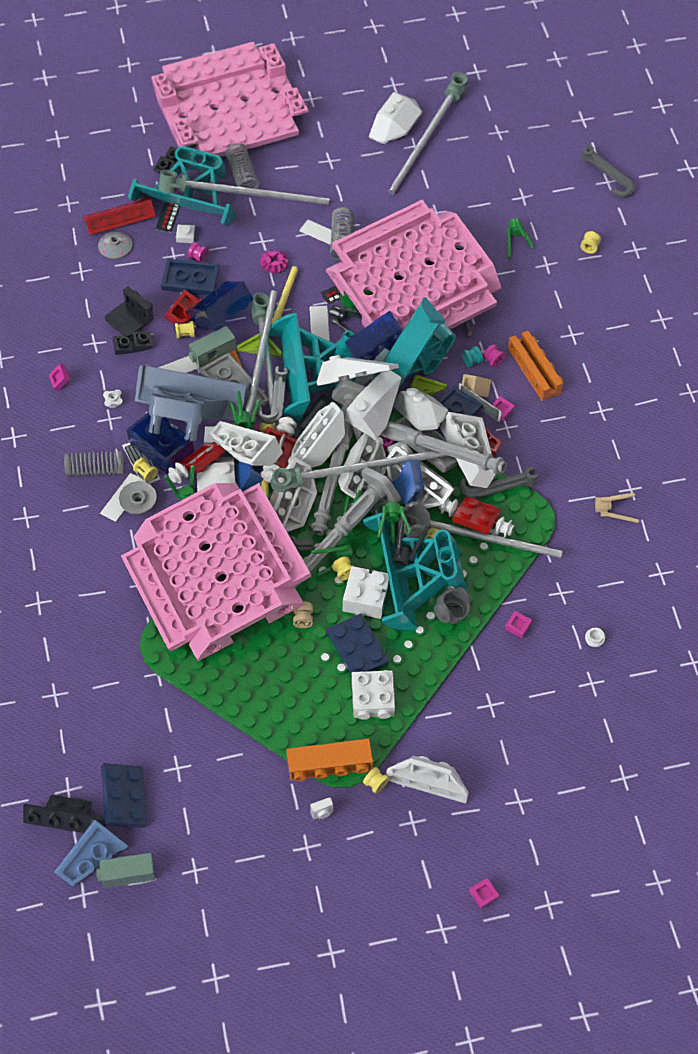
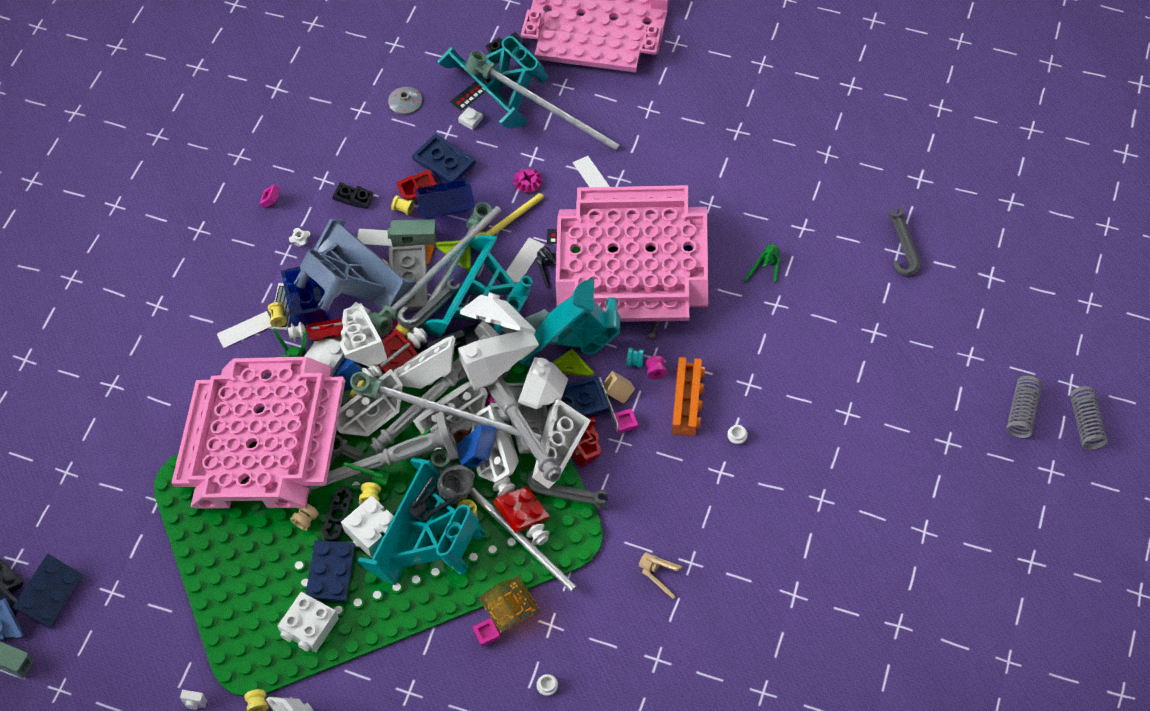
camera: 35 degrees right, 0 degrees up
light grey piece [64,451,124,477] -> none
red fence [82,198,155,235] -> none
black bracket [105,286,154,337] -> none
light grey dish [119,481,157,514] -> none
dark pink wheel [188,242,209,262] -> none
light grey piece [226,143,259,189] -> none
green plant [229,391,261,429] -> none
orange brick [286,739,373,781] -> none
light grey piece [330,207,354,261] -> none
clear blue brick [345,310,405,361] -> none
white wedge [369,92,422,144] -> none
green plant [377,502,411,544] -> none
flat silver piece [388,73,467,195] -> none
dark grey hair [434,587,471,624] -> none
light yellow wheel [581,231,601,253] -> none
none -> black beam [322,487,353,542]
none -> clear yellow slope [479,576,541,633]
none -> white plate [728,425,747,444]

